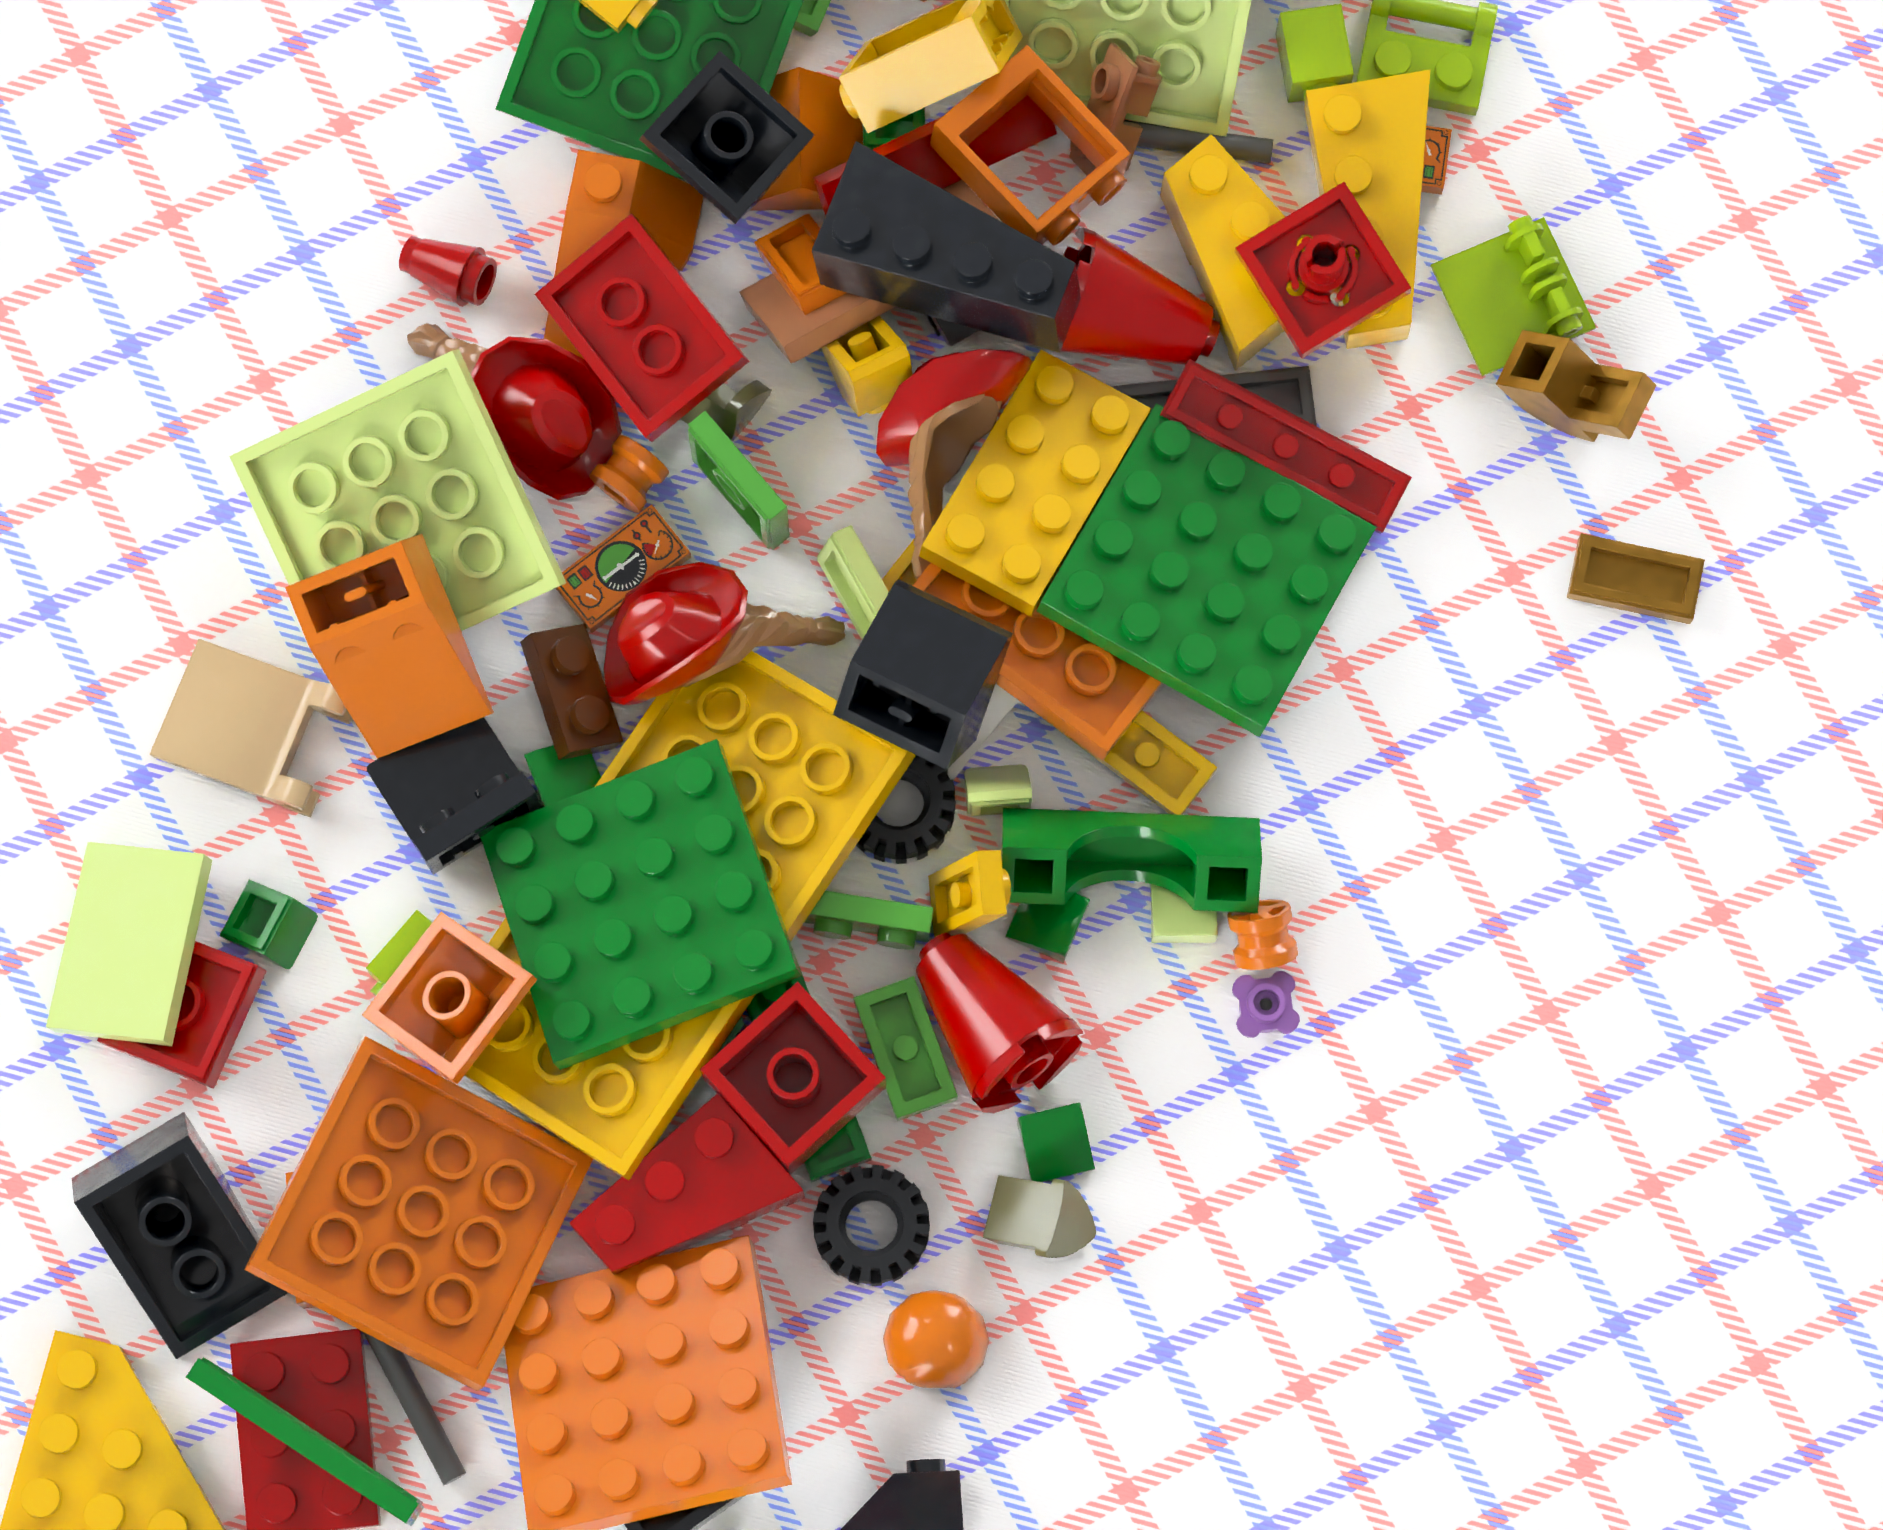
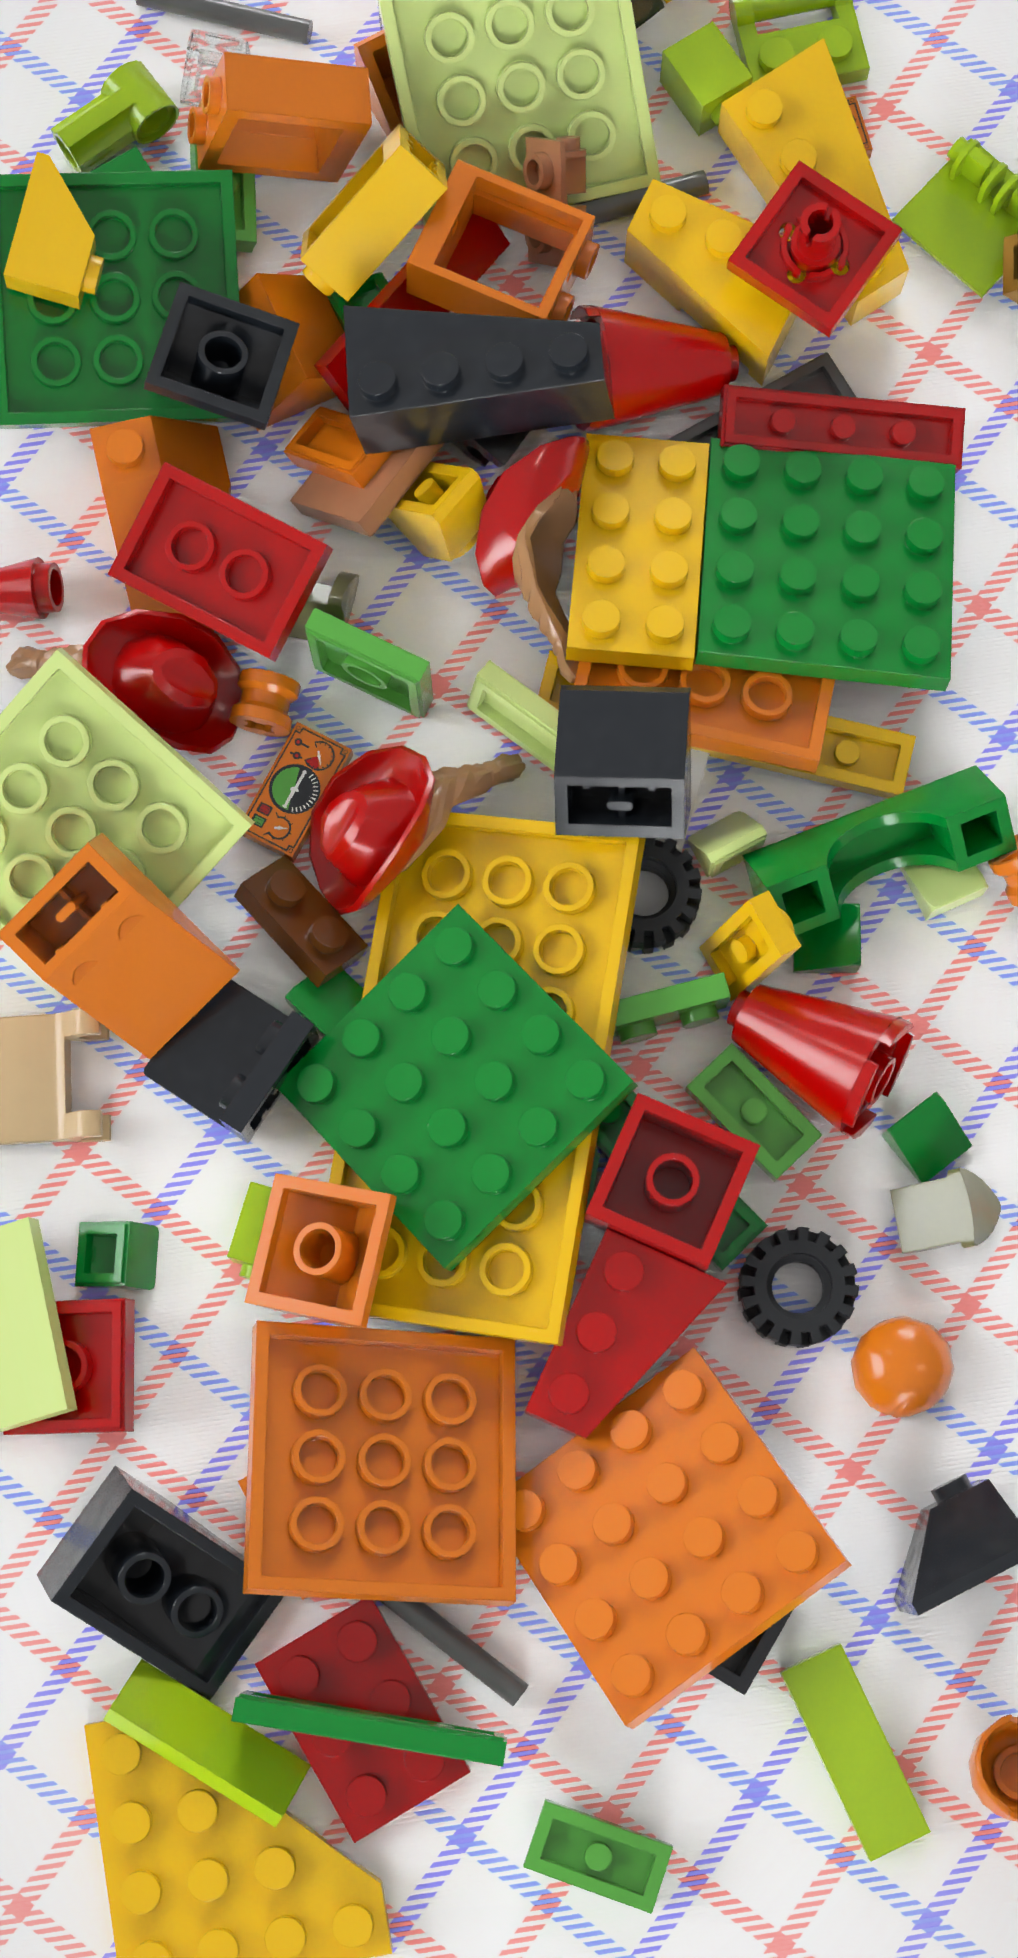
camera: 20 degrees left, 0 degrees up
none -> lime tile [103,1659,311,1827]

